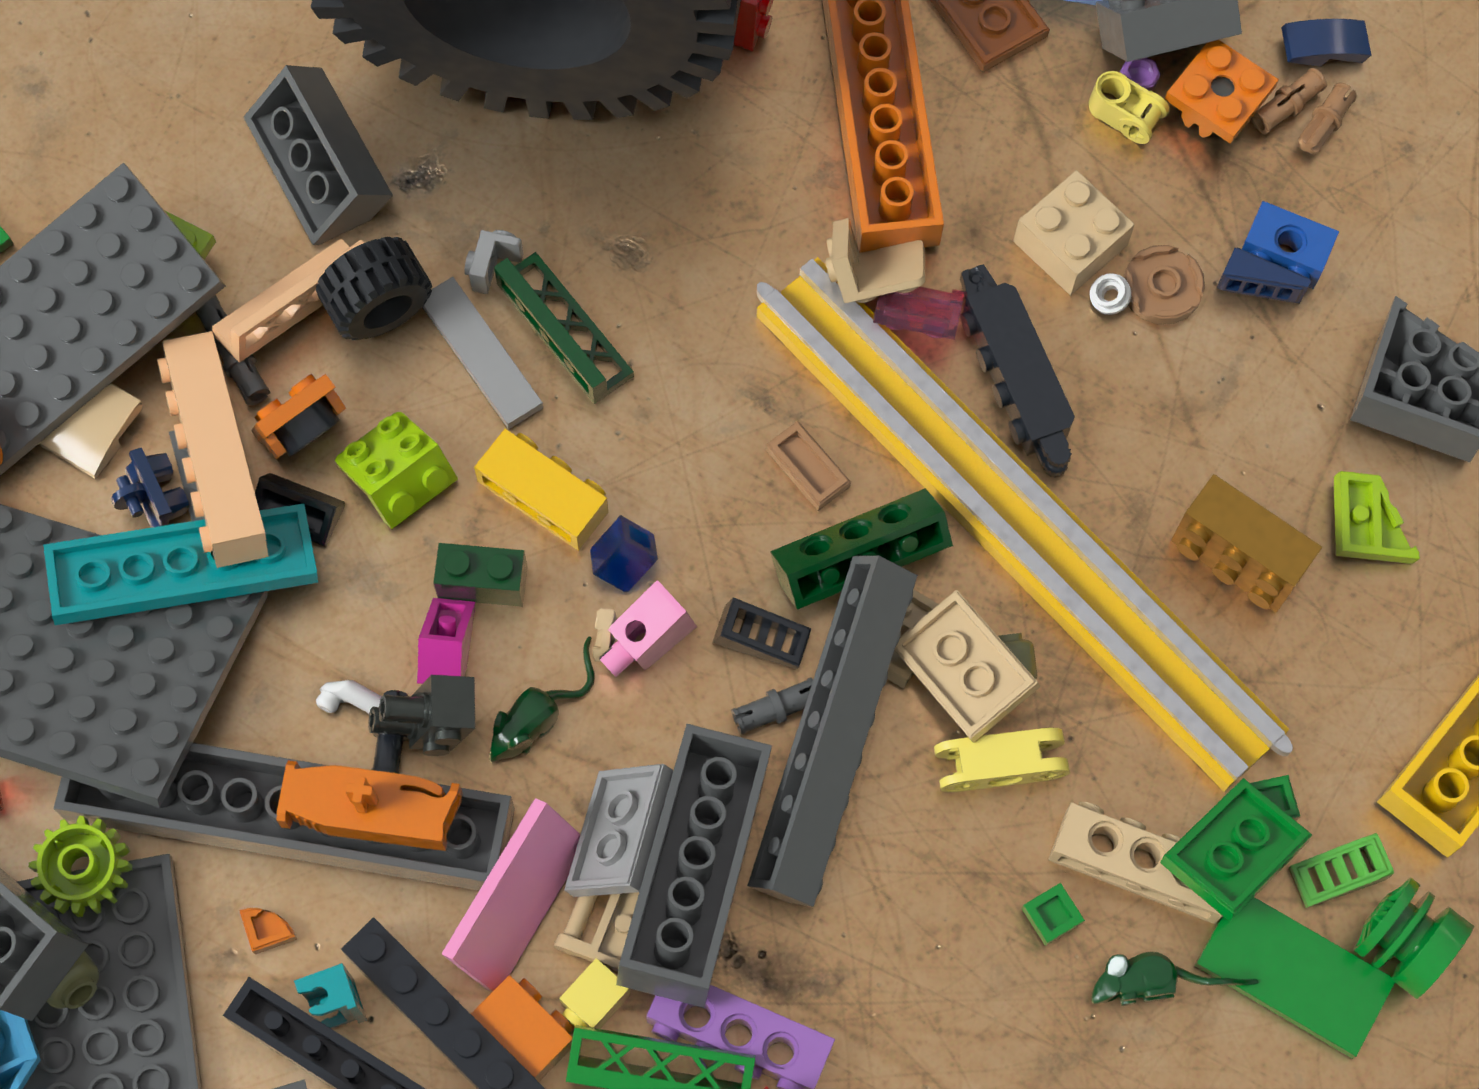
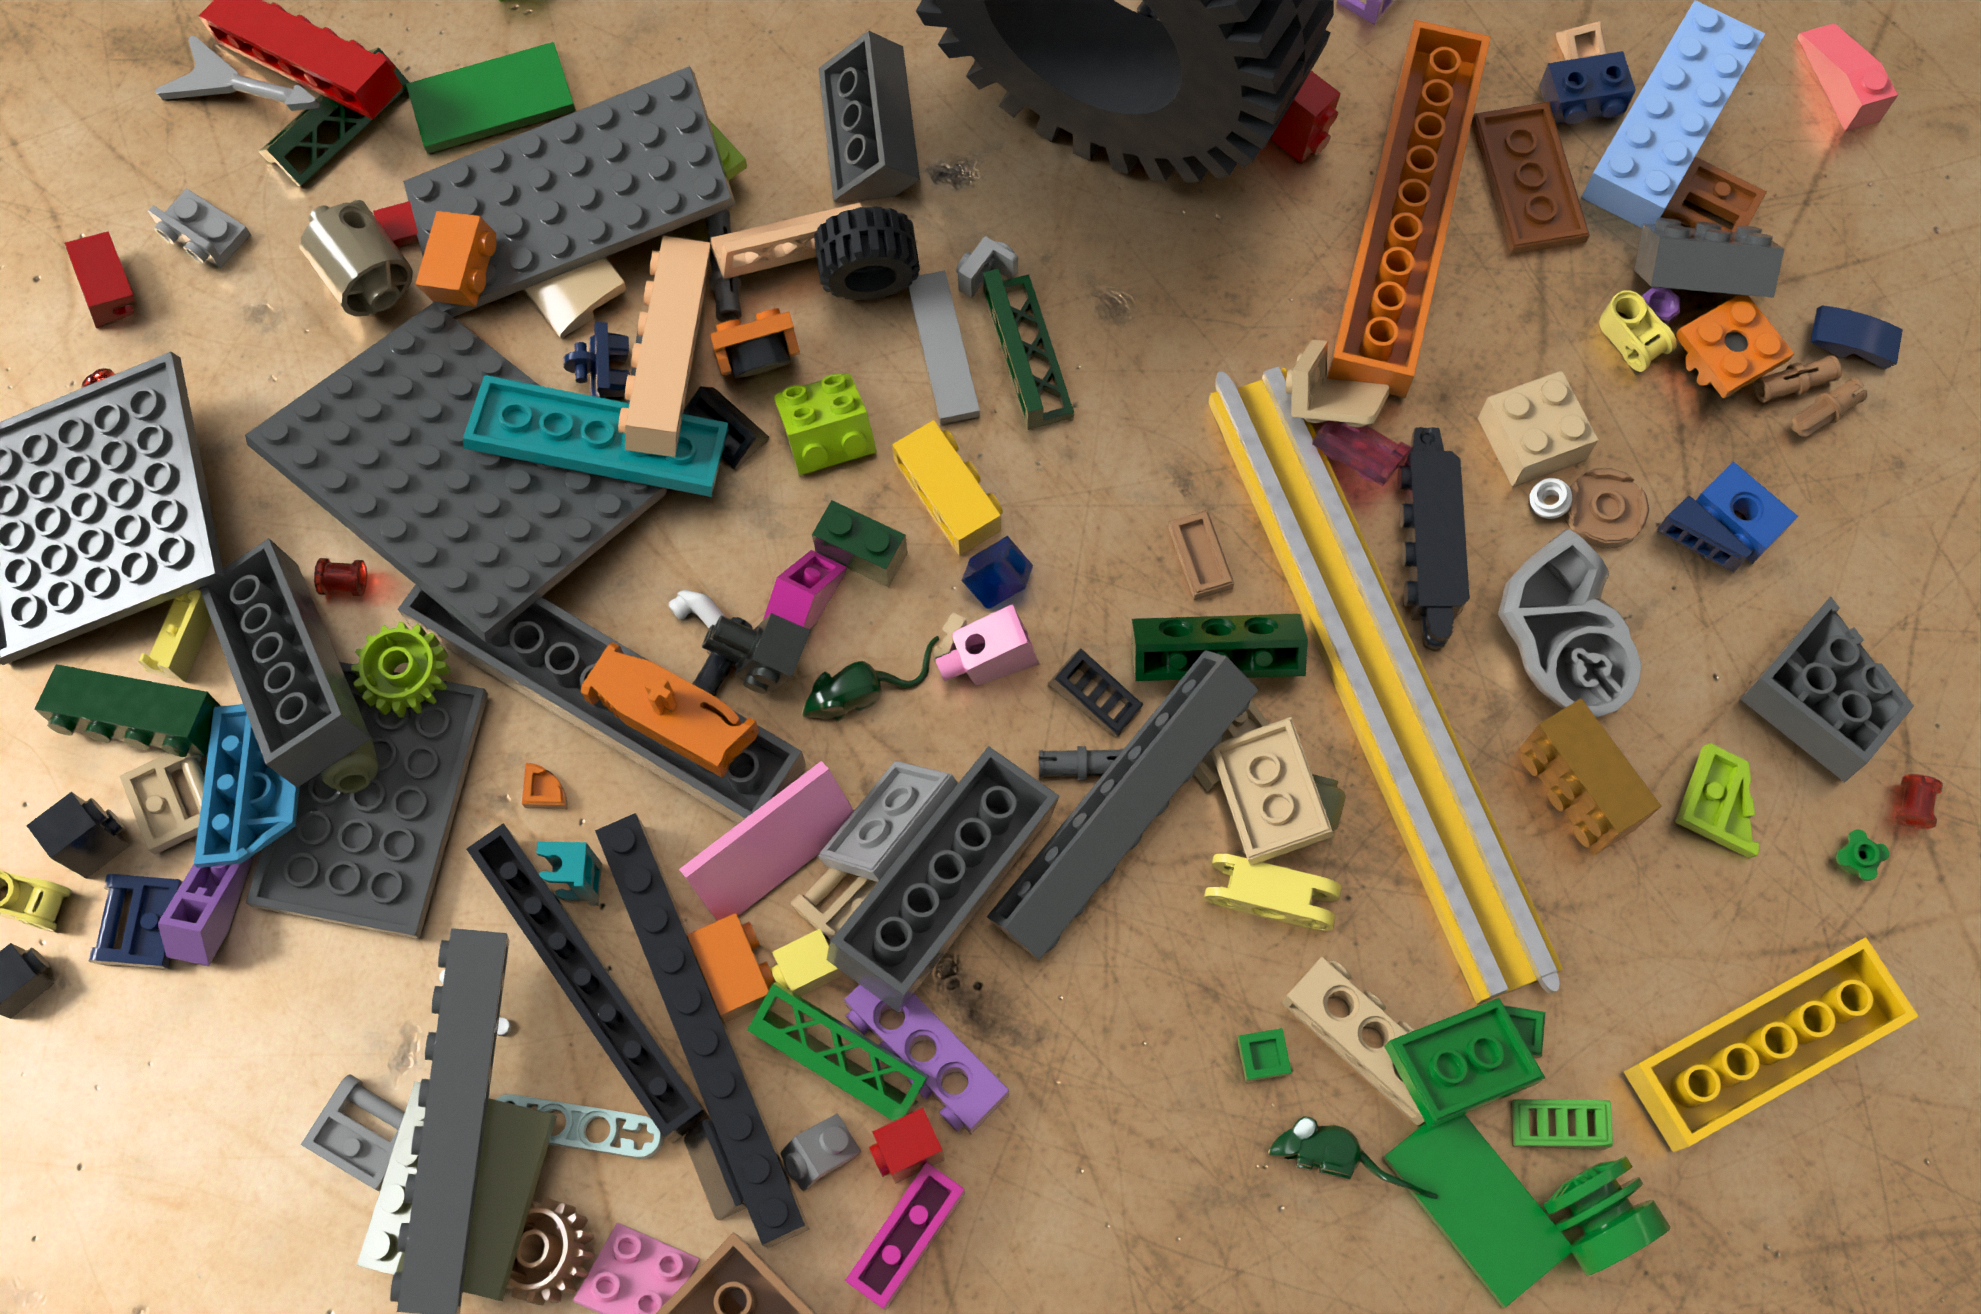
camera: 25 degrees right, 0 degrees up
none -> light grey piece [1498,529,1641,717]

